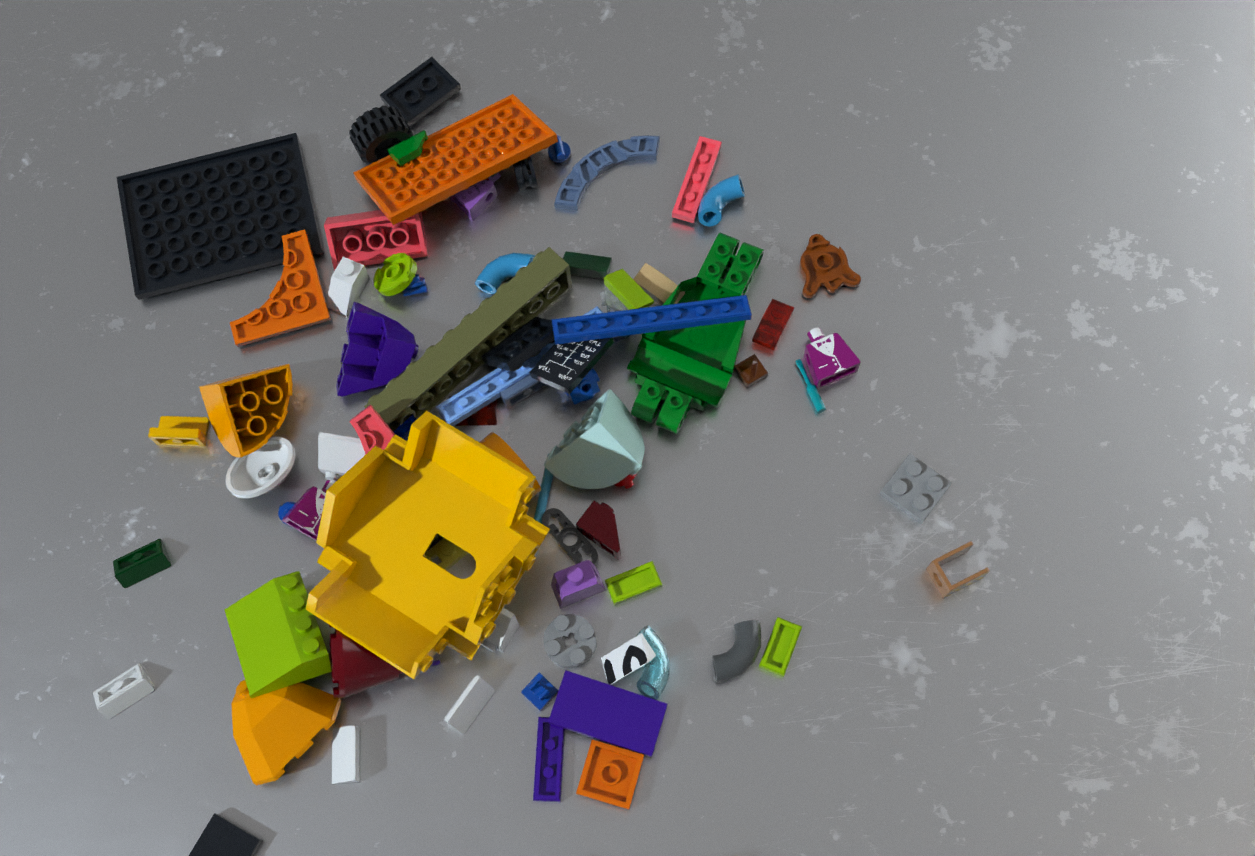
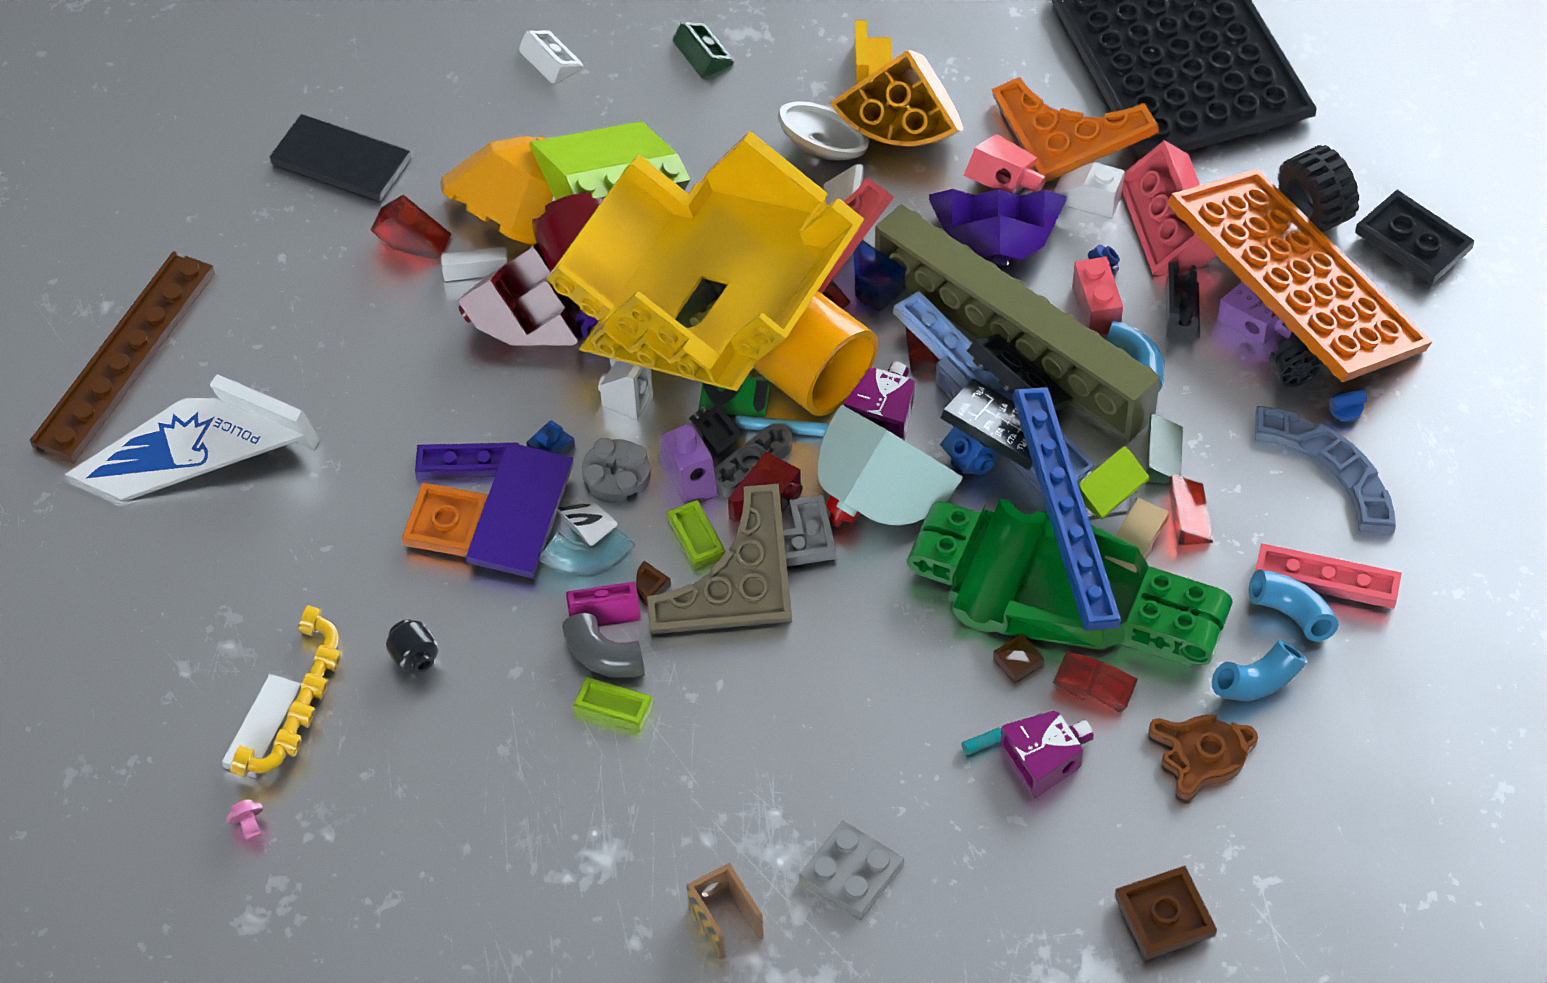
camera: 85 degrees right, 15 degrees down
lime tile [373,253,417,296] -> none
green tile [388,130,428,166] -> none
white slope [444,675,495,734] -> none
none -> clear red slope [370,194,452,259]
none -> black head [386,619,439,673]
none -> brick [457,242,583,346]
none -> dark pink slope [566,582,641,626]
none -> reddish brown tile [636,561,671,607]
none -> dark tan plate [647,484,792,634]
none -> black bracket [689,403,743,457]
none -> light grey plate [783,495,836,566]
none -> magenta torso [844,362,915,441]
none -> coral torso [964,134,1046,194]
none -> coral brick [1072,257,1123,335]
none -> reddish brown plate [1115,866,1217,960]
none -> black hinge [1166,262,1200,337]
none -> clear red slope [1168,475,1213,545]
none -> dark azure cylinder [1211,640,1307,702]

